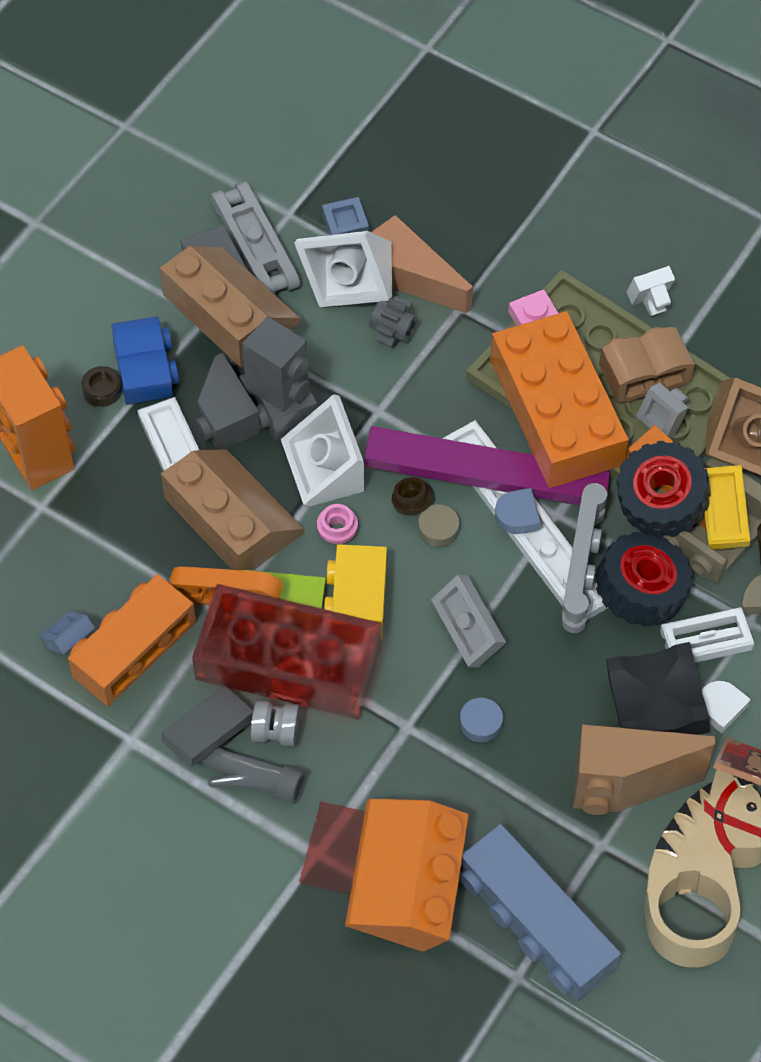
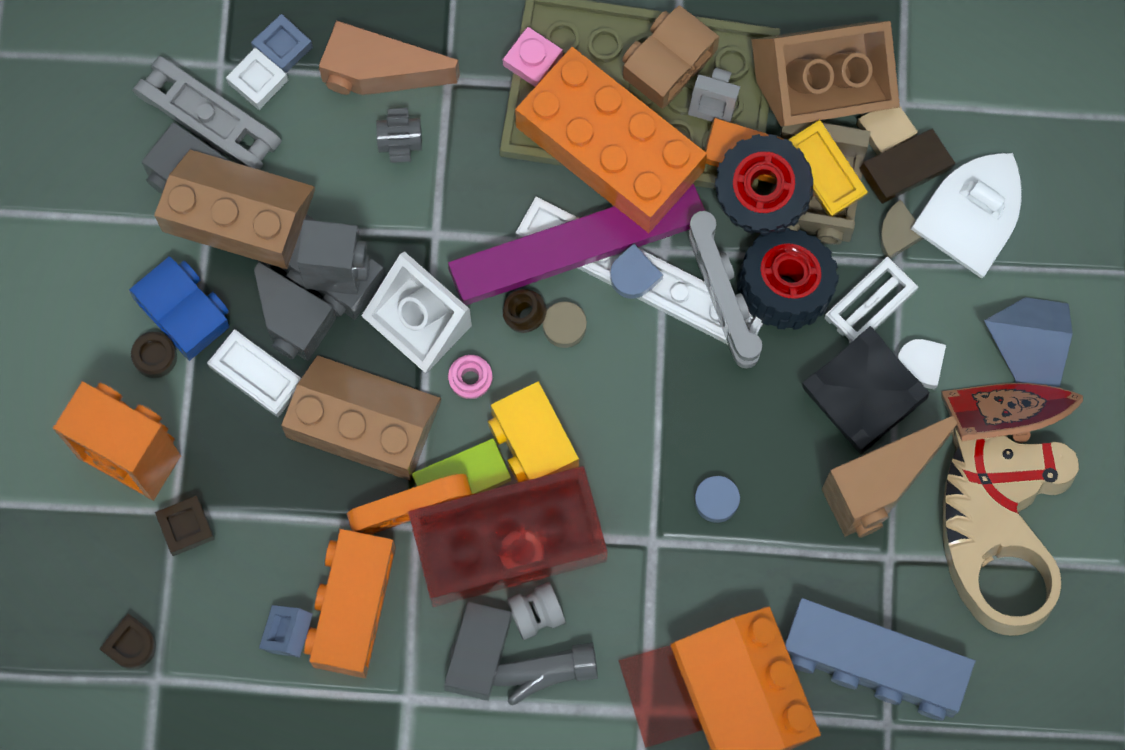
camera: 30 degrees left, 15 degrees up
white slope [294,231,392,307] -> none
light grey plate [431,574,506,668] -> none
none -> dark brown plate [155,496,215,556]
none -> white plate [226,48,288,110]

